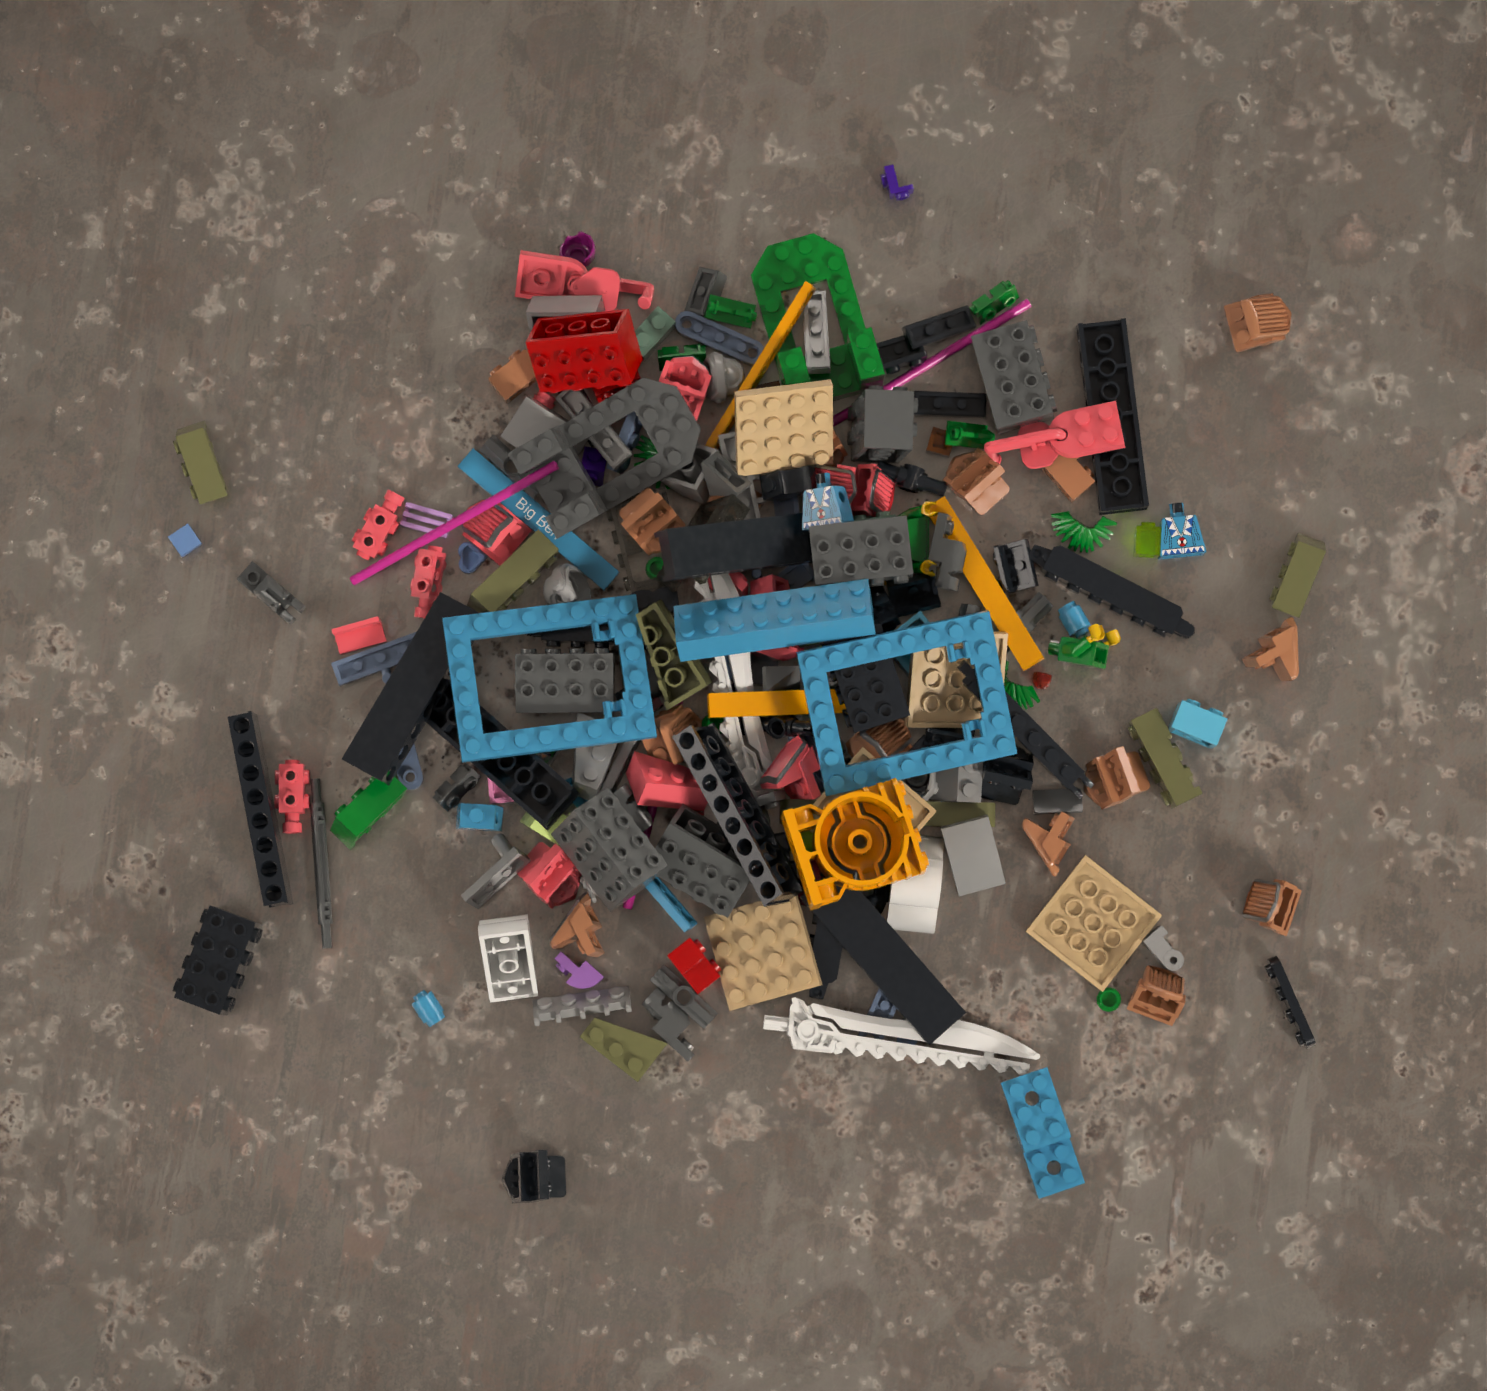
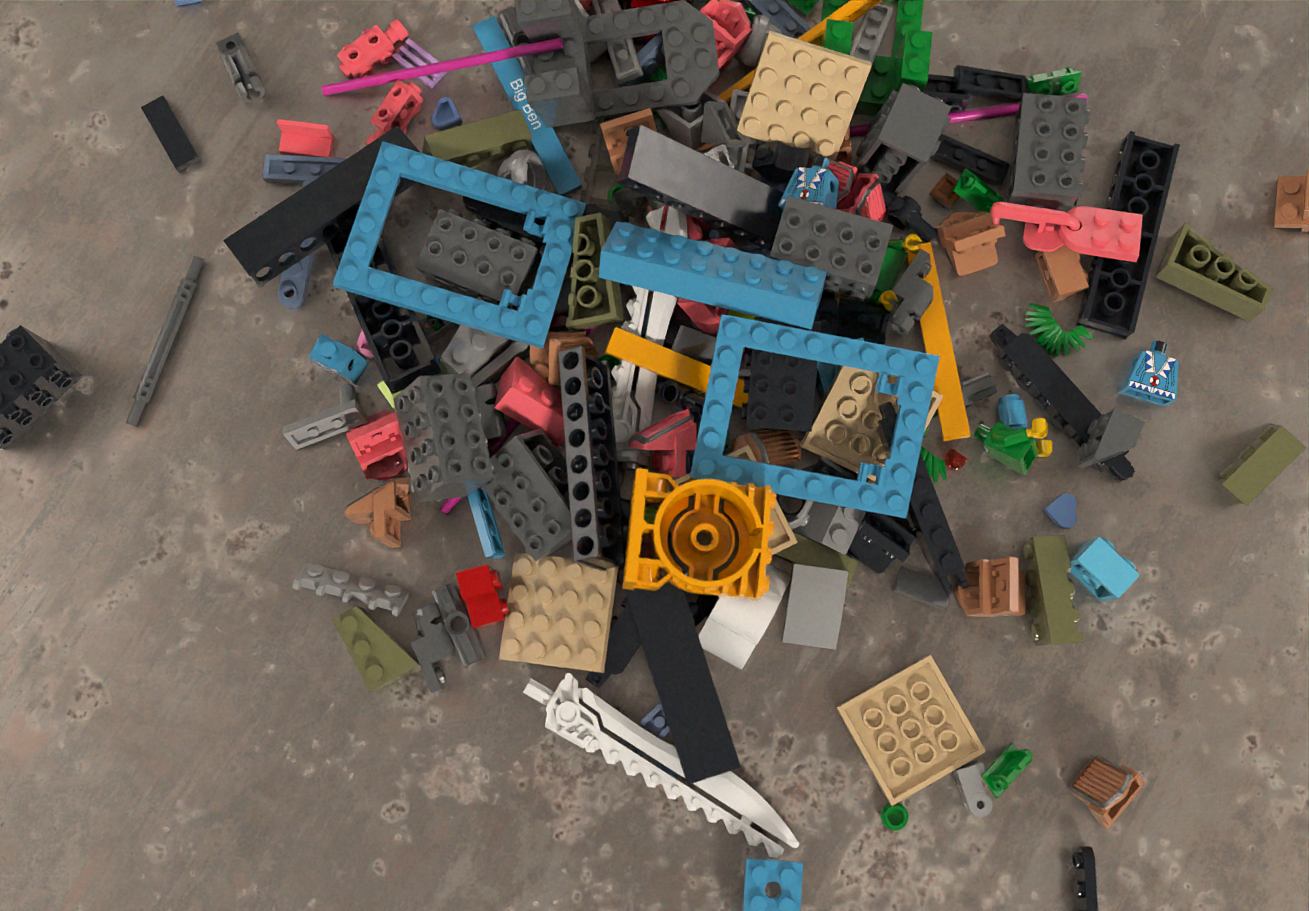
camera: 20 degrees right, 5 degrees down
black tile [228,711,293,908] -> none
coral brick [274,760,310,834] -> none
green wedge [330,771,407,850] -> none
dark azure brick [411,990,445,1027] -> none
dark grey hinge [433,763,481,812] -> none
coral piece [462,499,532,566] -> none
white brick [478,914,538,1003] -> none
black piece [502,1150,566,1204] -> none
medium lavender brick [554,952,604,989] -> none
dark purple bracket [582,446,607,487] -> none
black bracket [993,539,1039,593] -> none
nougat piece [1022,811,1075,877] -> none
nougat piece [1127,965,1186,1026] -> none
clear neon green brick [1133,522,1161,558] -> none
nougat piece [1242,617,1299,681] -> none
none -> black tile [141,95,201,172]
none -> green hinge [981,743,1033,799]
none -> medium blue tile [1043,493,1077,529]
none -> dark grey slope [1077,408,1145,469]
none -> olive wedge [1155,222,1273,322]

